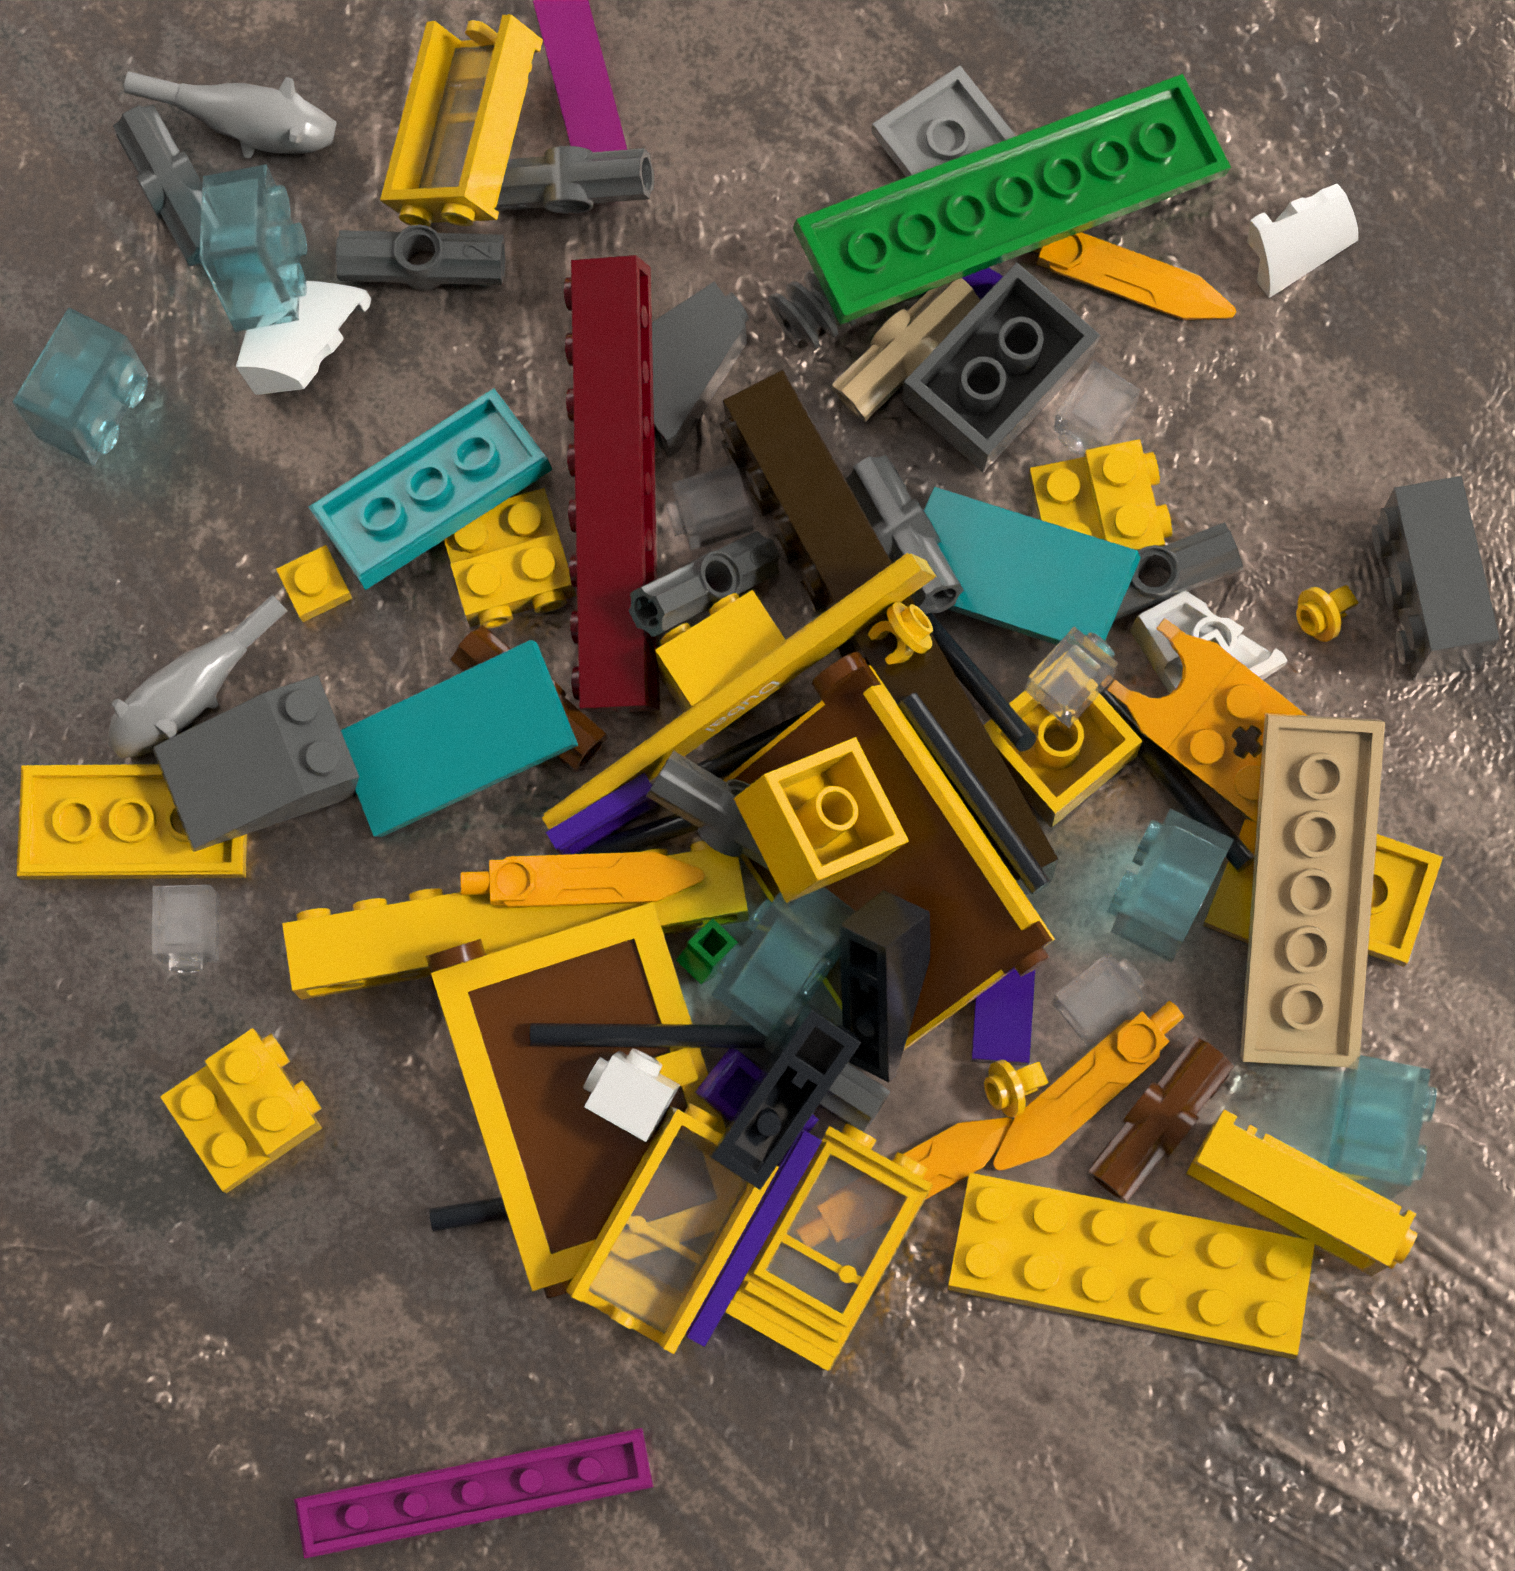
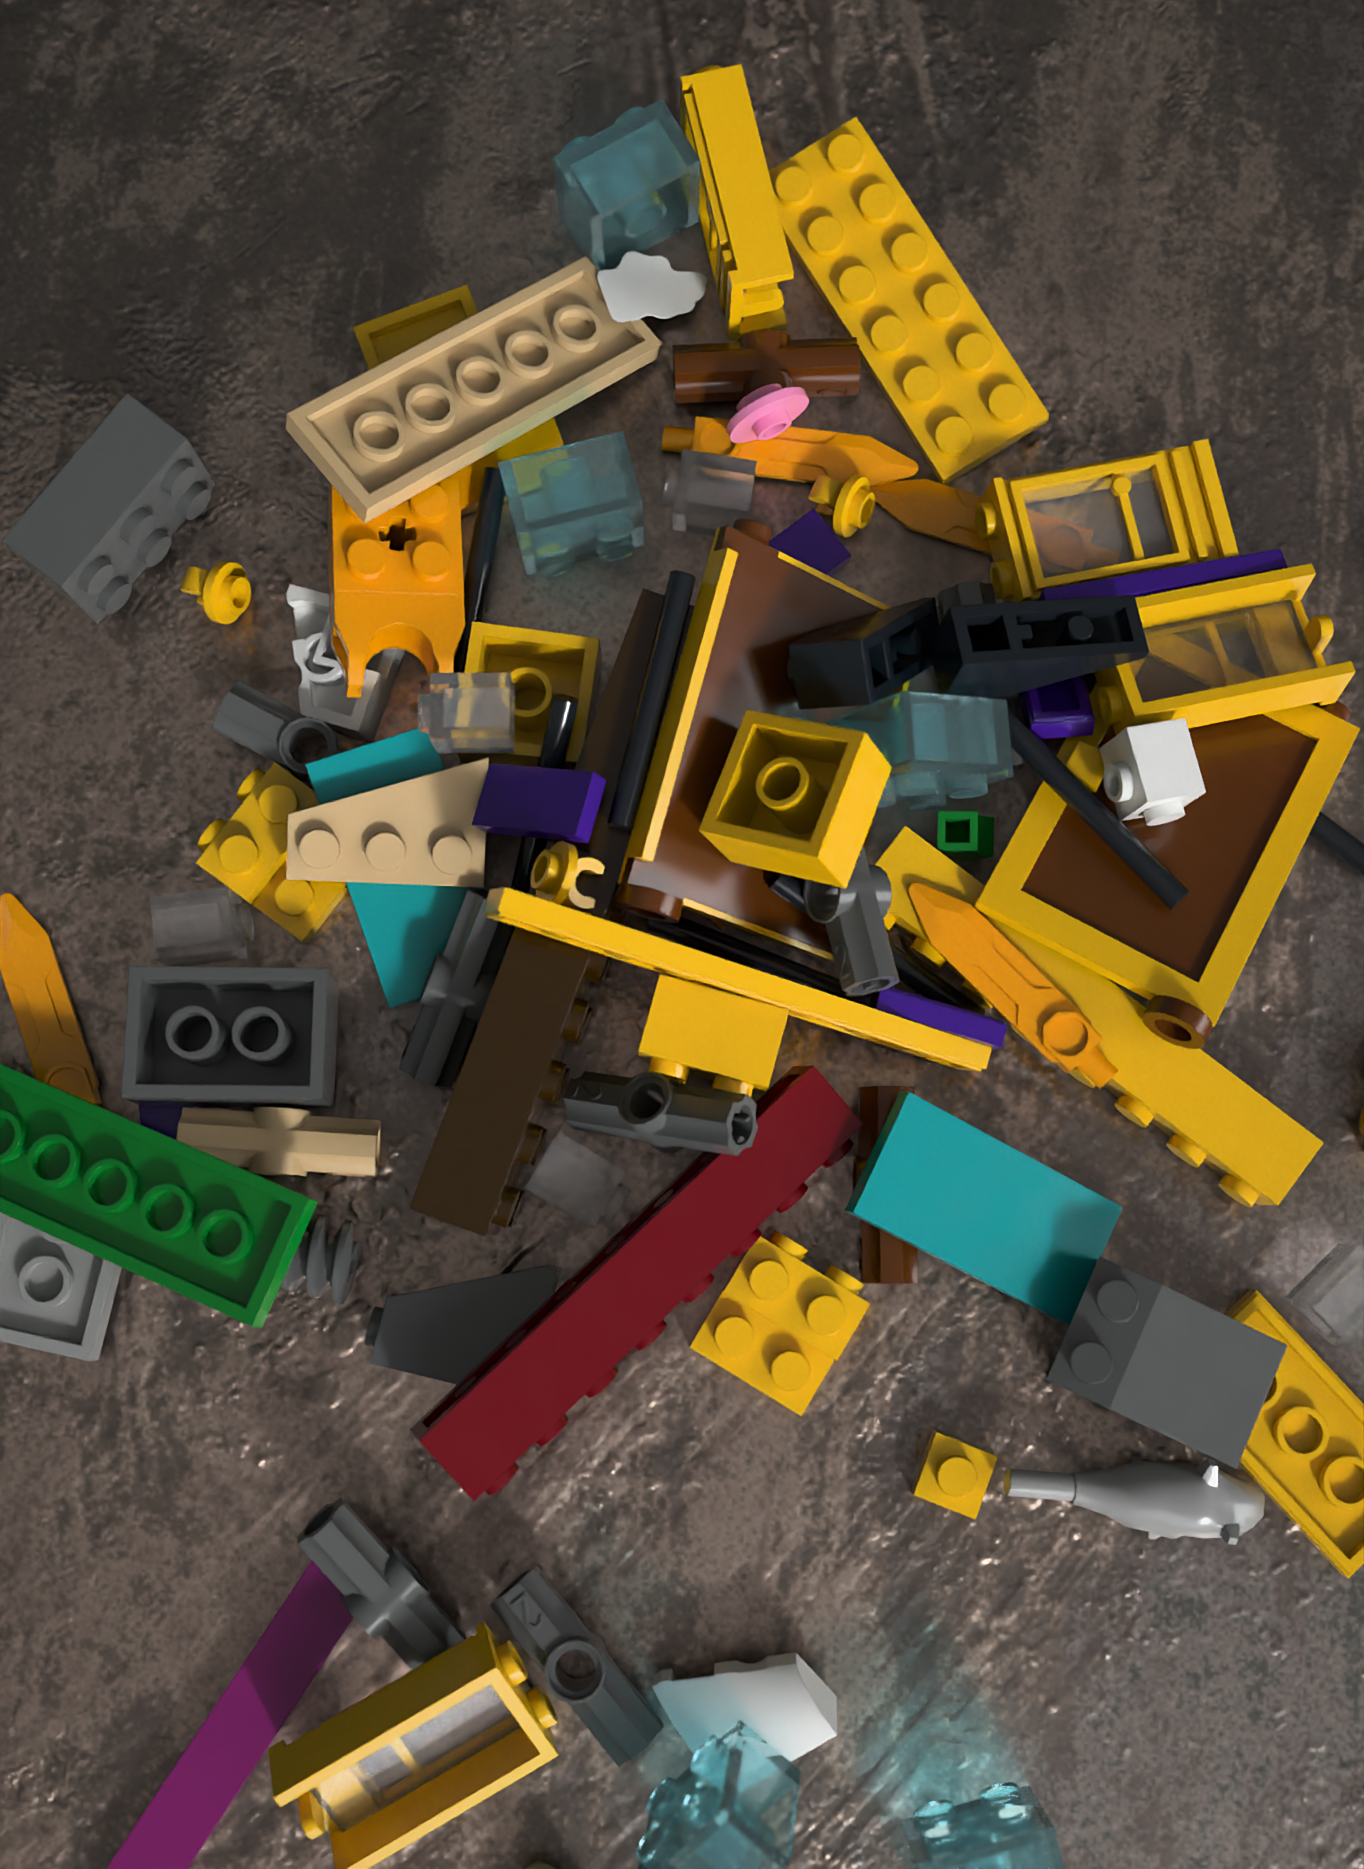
camera: 140 degrees left, 5 degrees up
teal tile [308,388,553,590] -> none
none -> tan wing [286,756,489,888]
none -> dark purple tile [472,763,606,843]
none -> white sticker [597,251,707,322]
none -> bright pink piece [726,384,809,443]

